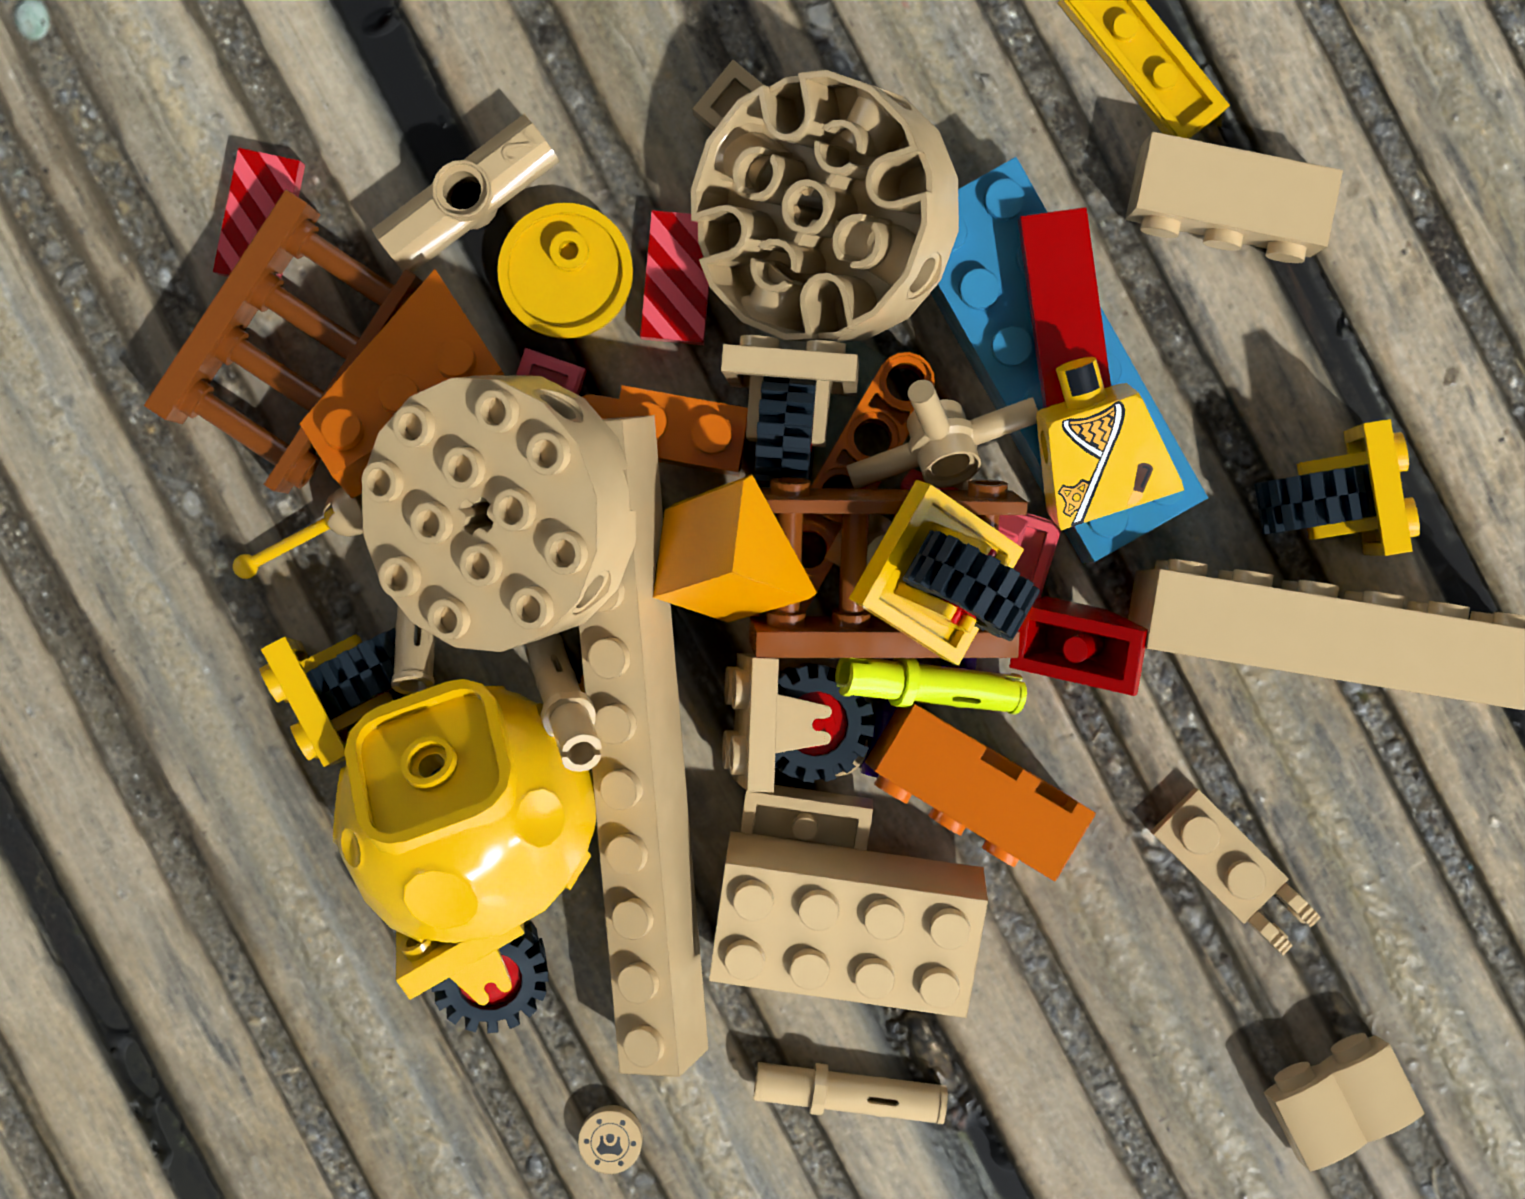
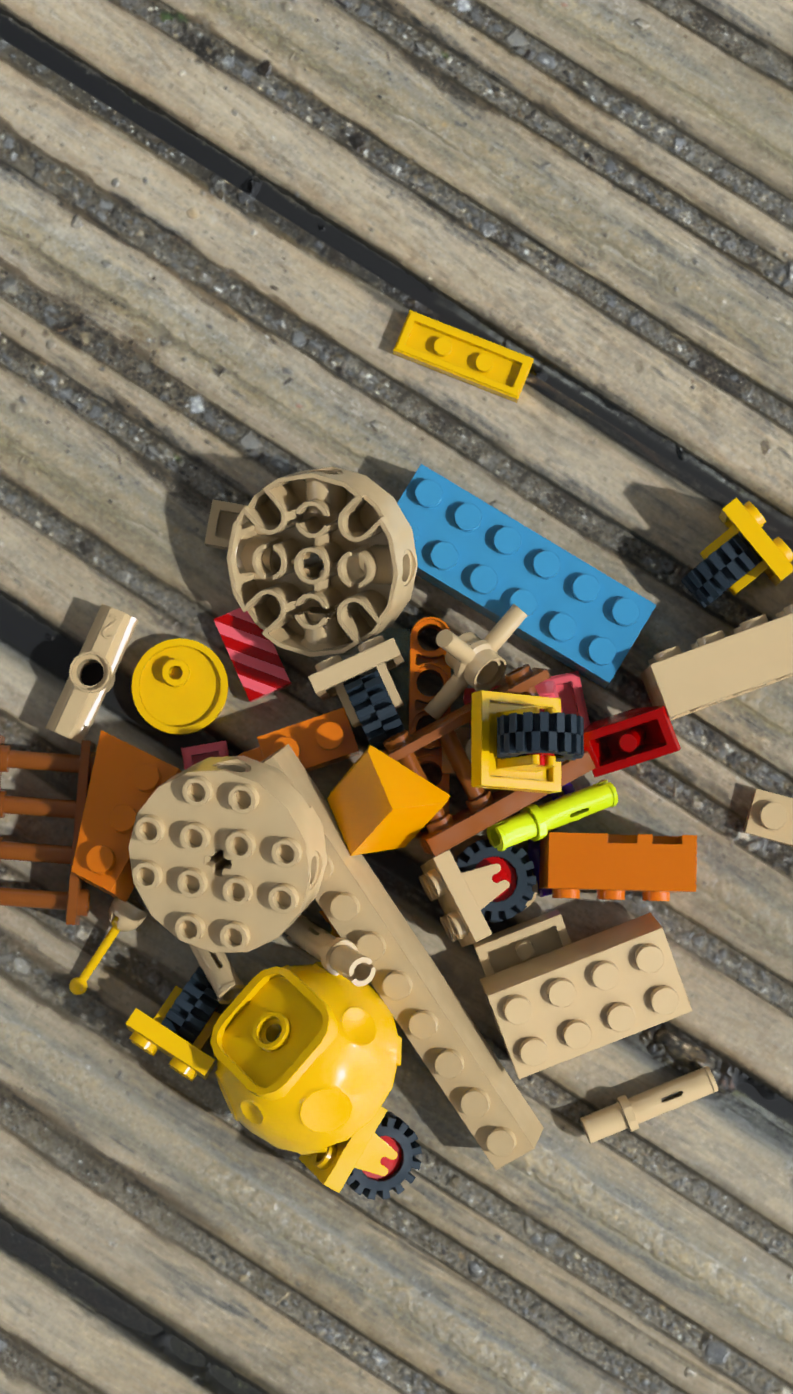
camera: 30 degrees left, 5 degrees down
tan tile [578,1105,643,1174] -> none
red tile [1018,207,1111,408] -> none
yellow torso [1036,357,1184,530] -> none
tan brick [1125,132,1343,263] -> none

